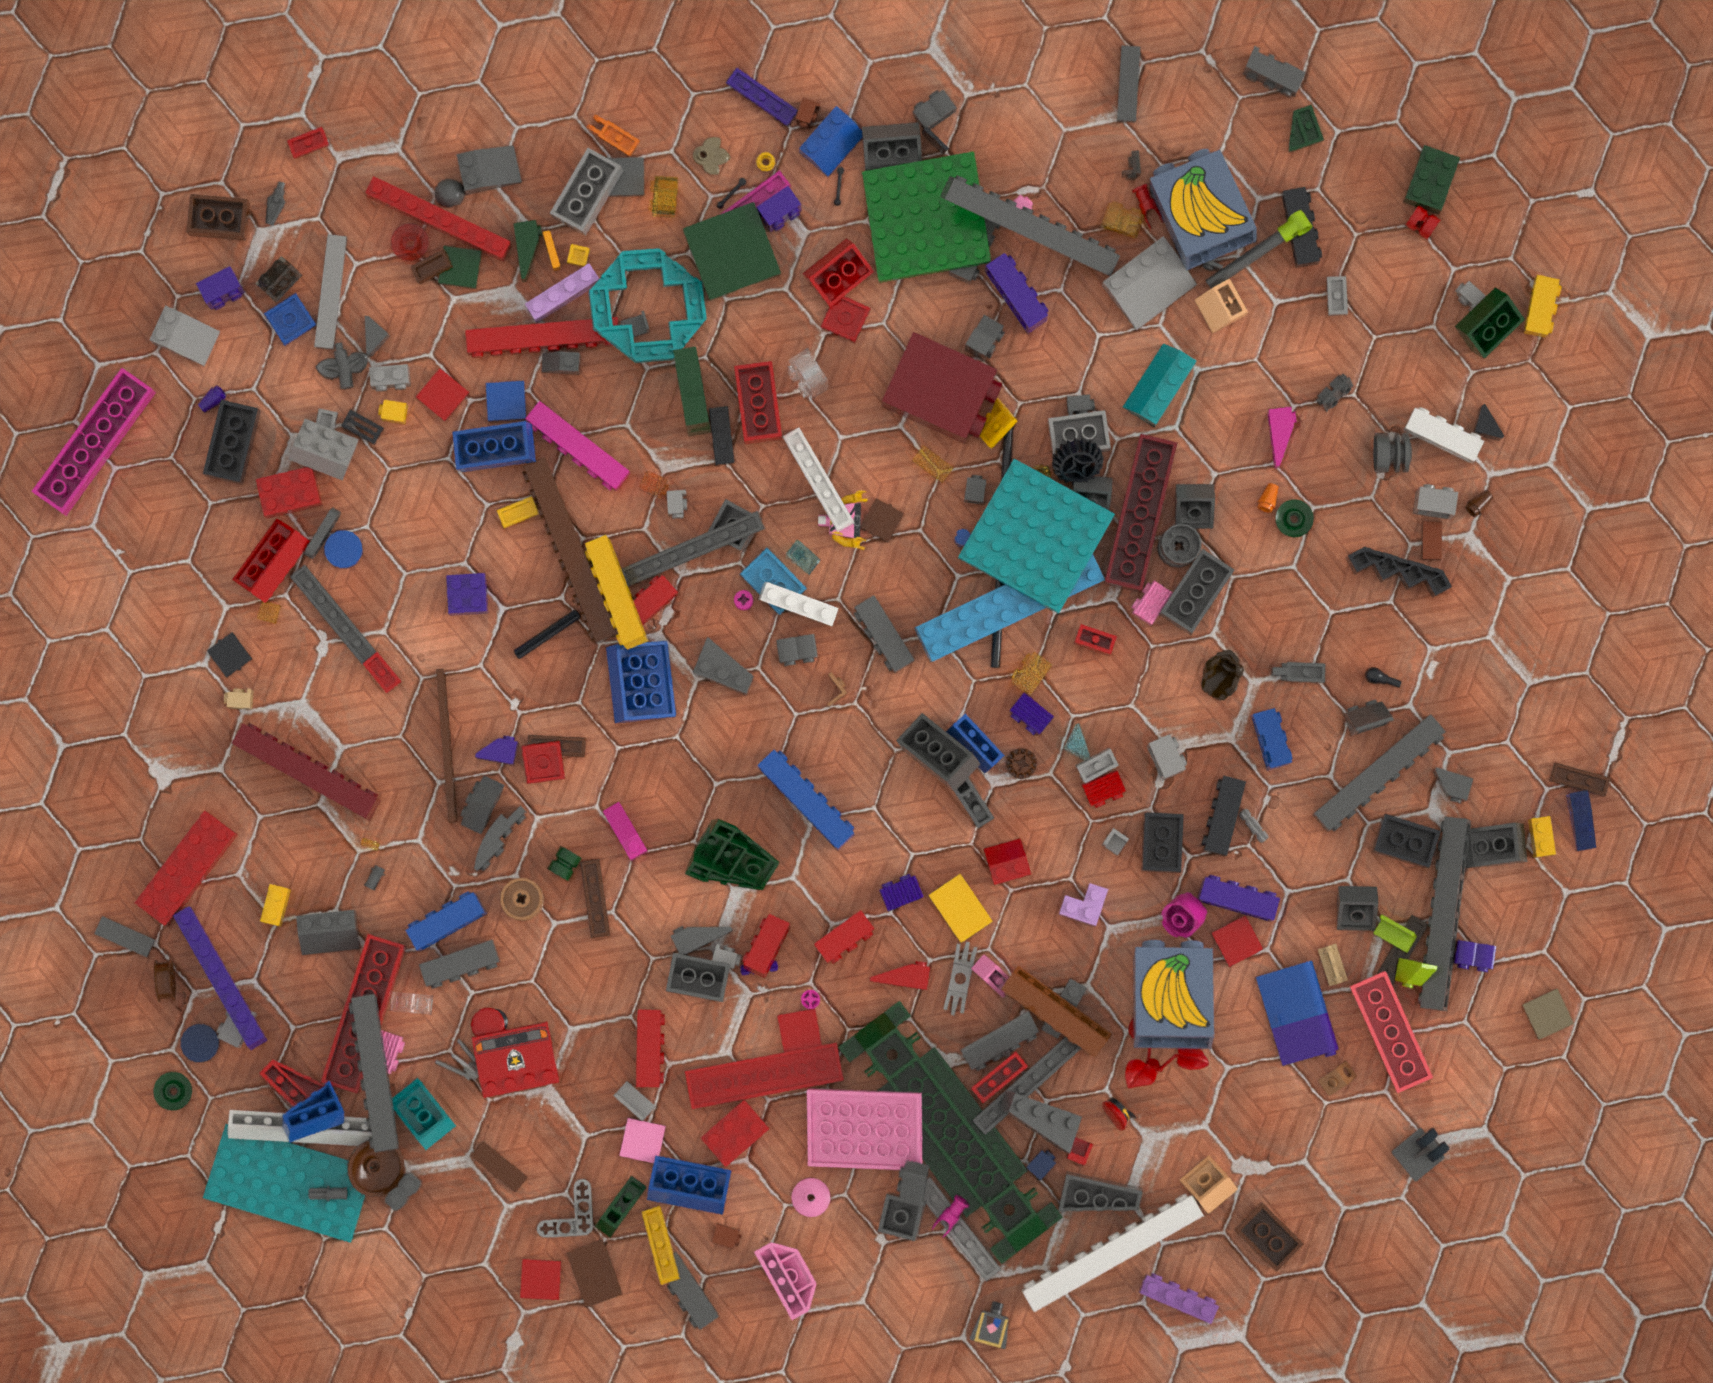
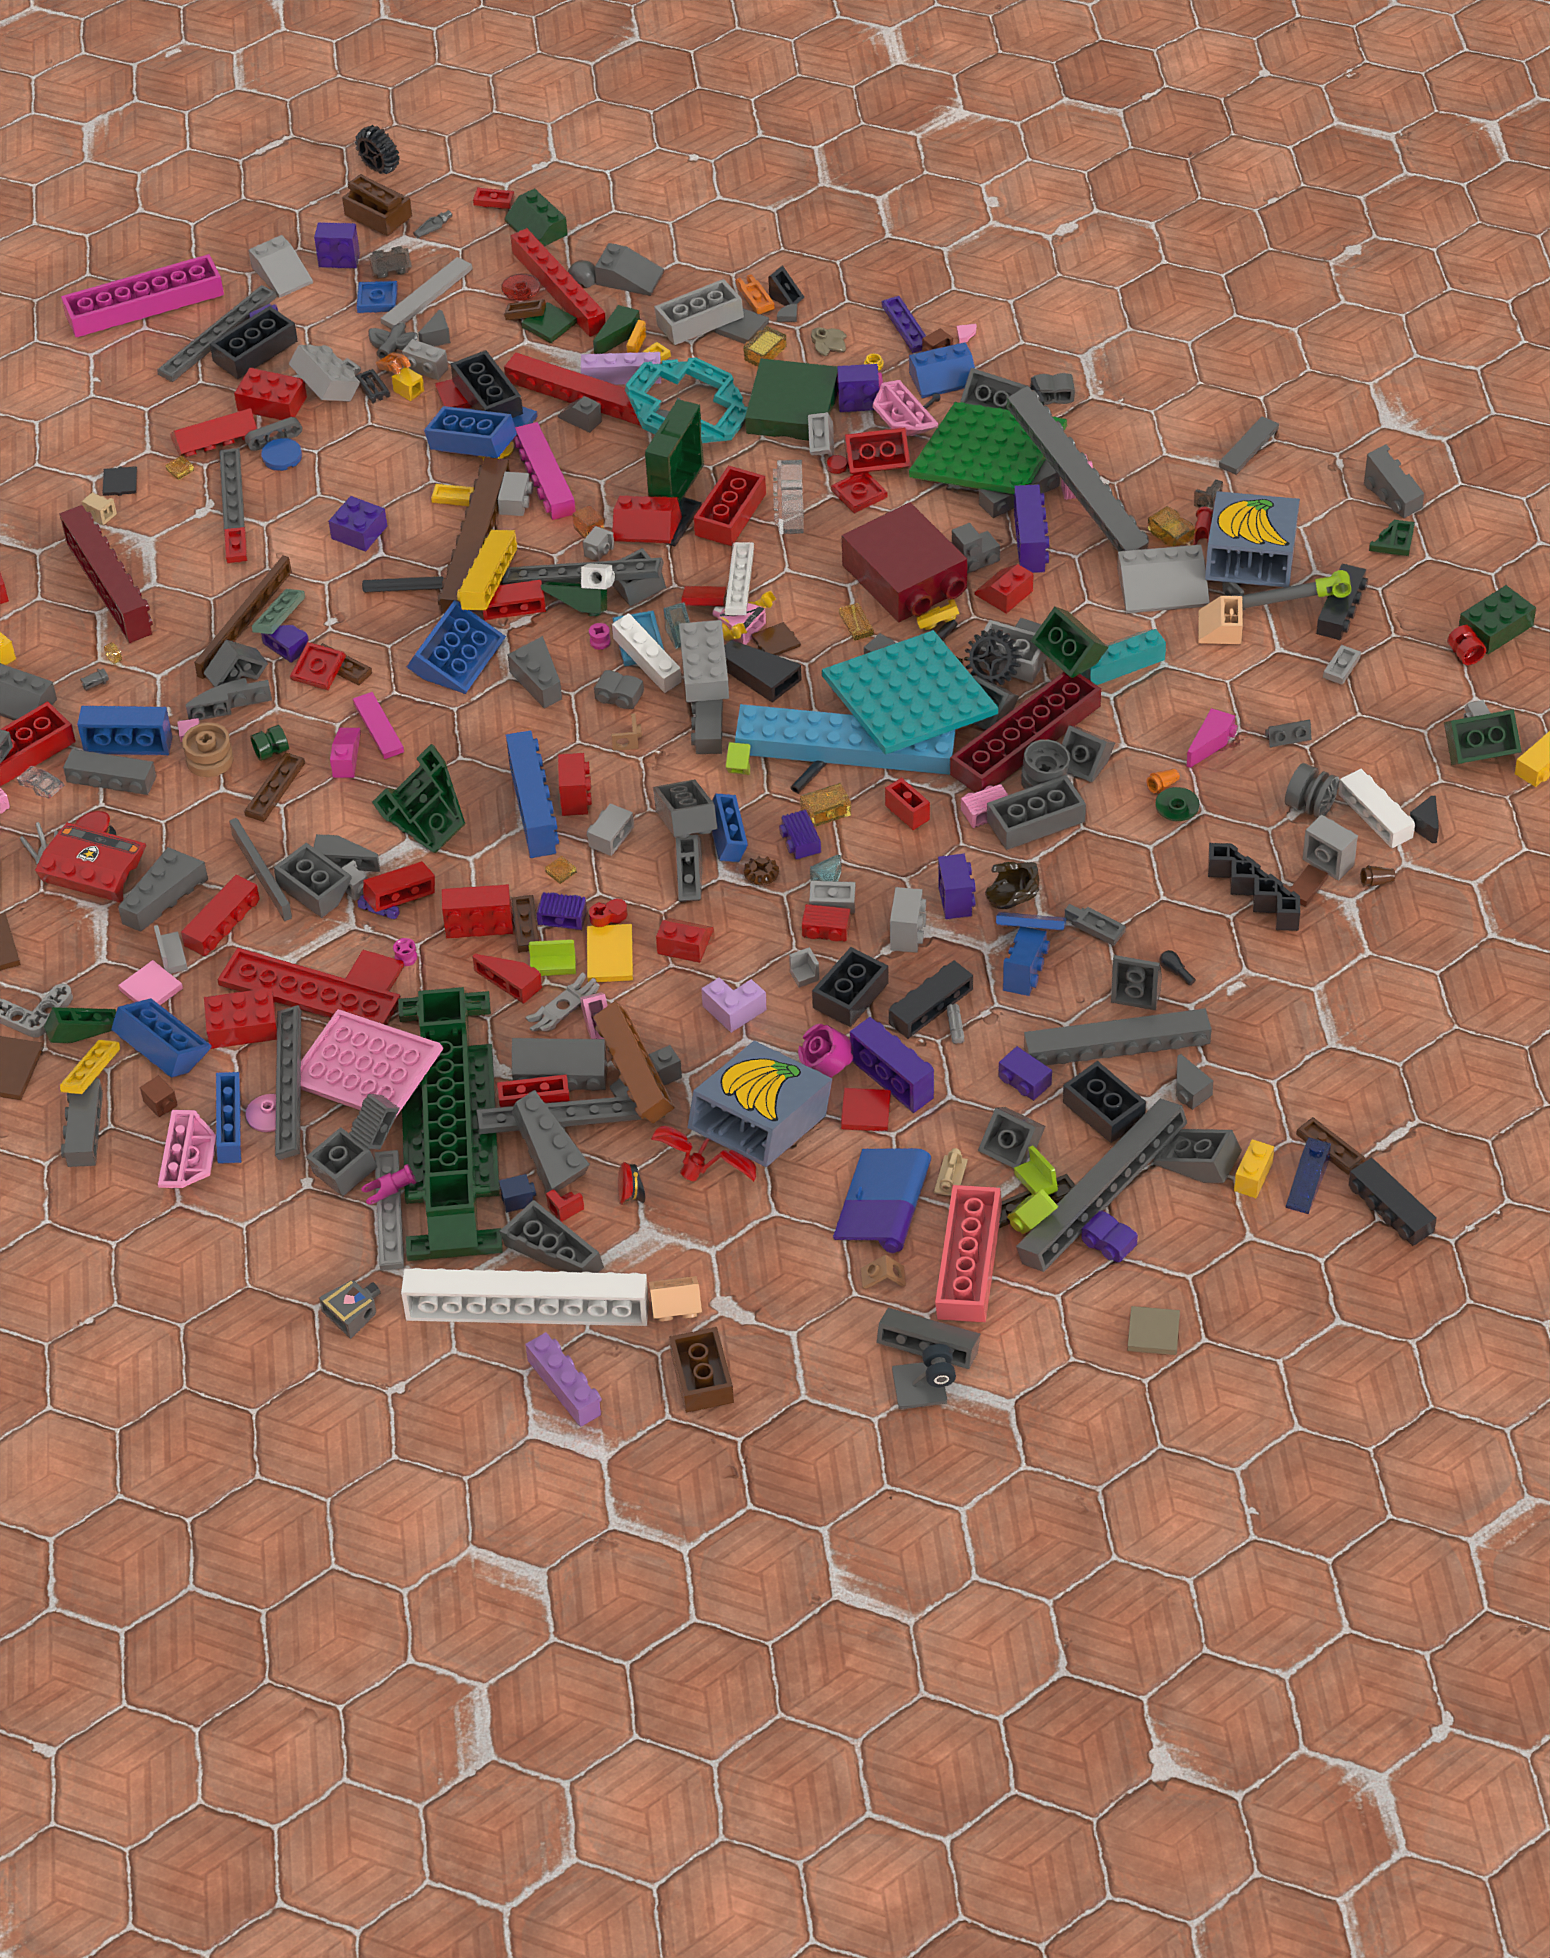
camera: 35 degrees right, 35 degrees down
none -> dark grey wedge [118,847,208,932]
none -> dark grey tile [157,285,277,382]
none -> bright pink tile [177,718,200,742]
none -> blue brick [216,1072,241,1163]
none -> dark grey tile [229,818,292,921]
none -> sand green tile [252,589,305,634]
none -> dark grey tile [275,1005,301,1160]
none -> reddish brown tile [347,174,402,212]
none -> dark pink tile [353,692,404,759]
none -> black gear [354,125,400,174]
none -> orange hinge [376,353,411,375]
none -> black brick [450,350,523,418]
none -> light grey brick [498,472,533,516]
none -> dark green slope [504,188,568,246]
none -> reddish brown tile [511,895,539,953]
none -> lime panel [529,940,576,976]
none -> dark green slope [541,581,607,616]
none -> clear yellow tile [545,856,577,884]
none -> red brick [558,753,592,816]
none -> white brick [581,563,615,589]
none -> light grey brick [587,803,634,856]
none -> red piece [589,899,628,927]
none -> red slope [612,496,682,543]
none -> light grey brick [679,620,729,702]
none -> red tile [681,586,727,606]
none -> black slope [724,640,802,703]
none -> lime panel [726,742,751,775]
none -> black slope [768,265,805,306]
none -> dark grey tile [777,304,797,322]
none -> light grey panel [808,412,835,457]
none -> red tile [827,455,847,474]
none -> bright pink wedge [873,380,938,436]
none -> dark grey brick [876,1308,981,1369]
none -> dark purple brick [938,853,976,919]
none -> bright pink tile [957,324,976,343]
none -> red slope [974,564,1034,614]
none -> blue tile [996,912,1067,930]
none -> dark purple brick [998,1046,1052,1101]
none -> dark green slope [1030,606,1108,678]
none -> black brick [1348,1157,1437,1246]

